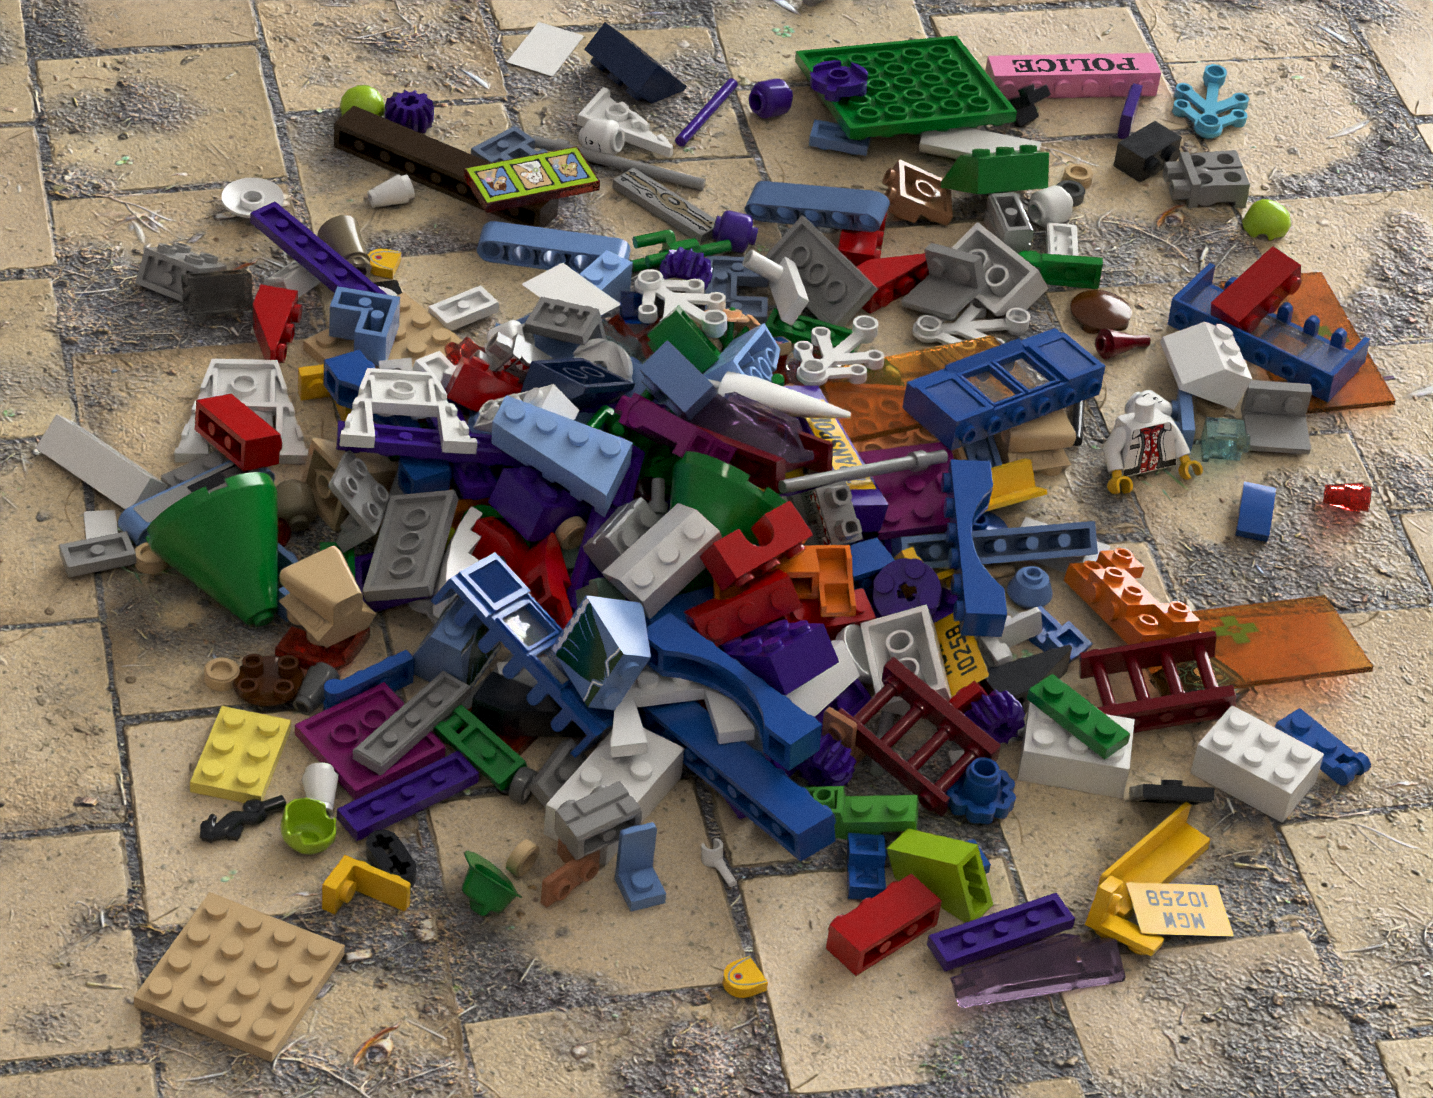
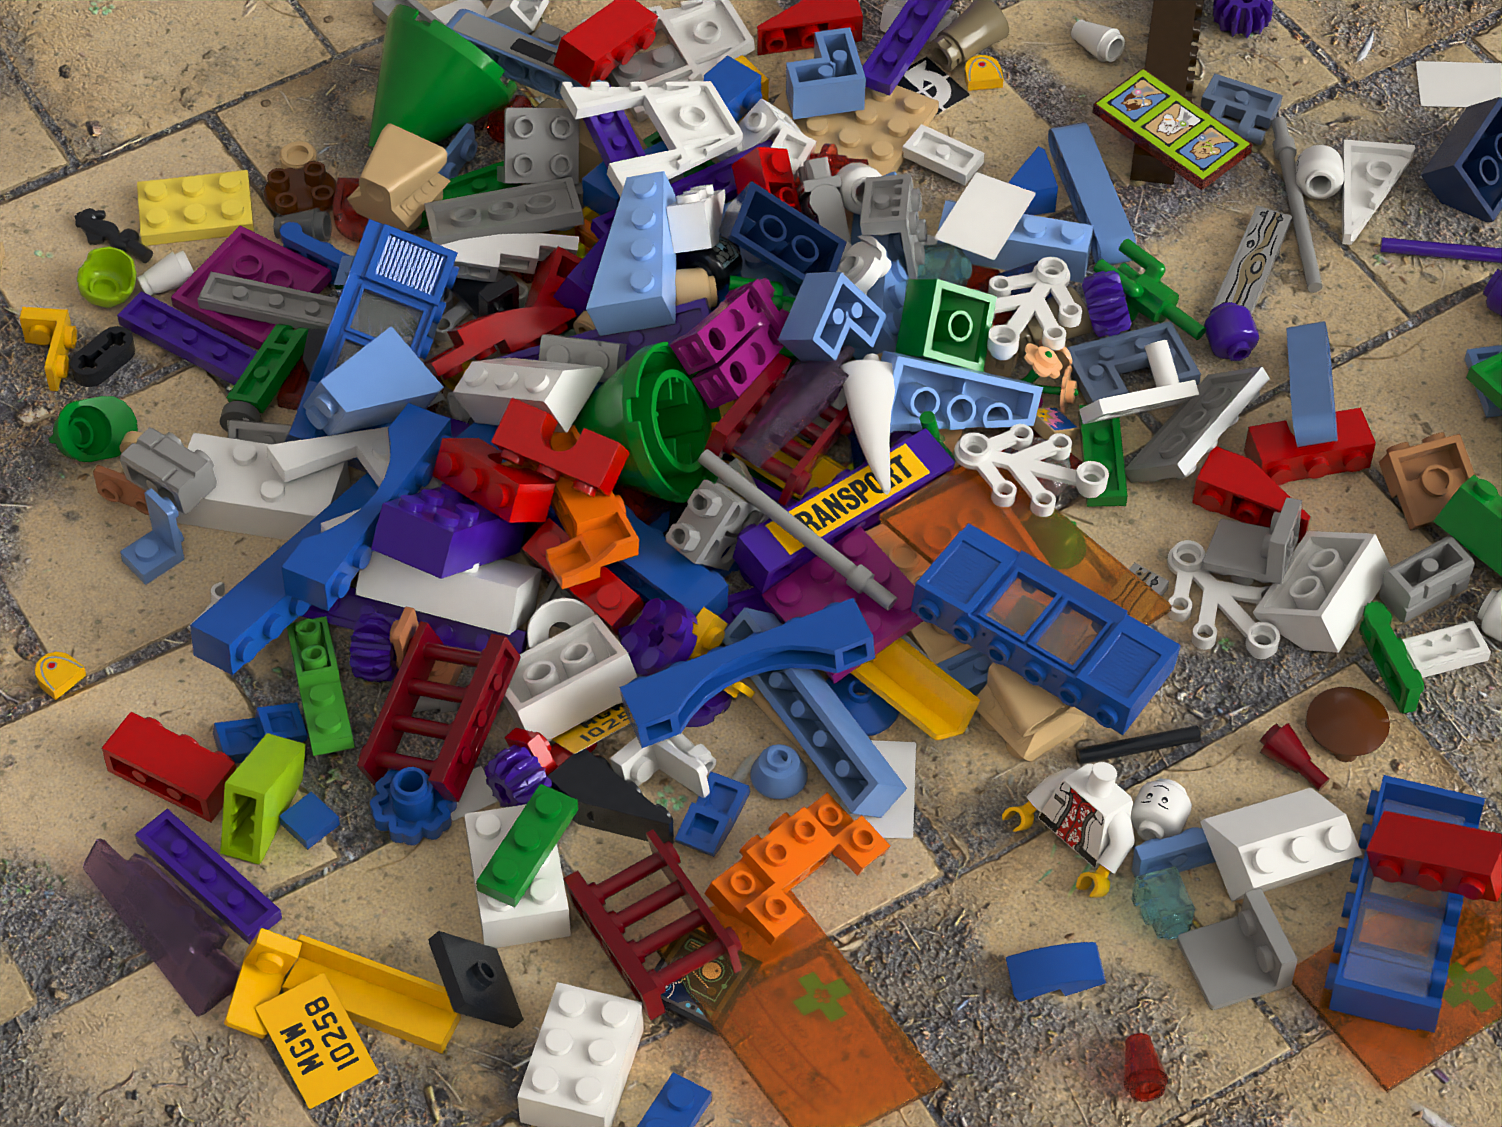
camera: 75 degrees right, 10 degrees up
none -> blue slope [1008,146,1058,215]

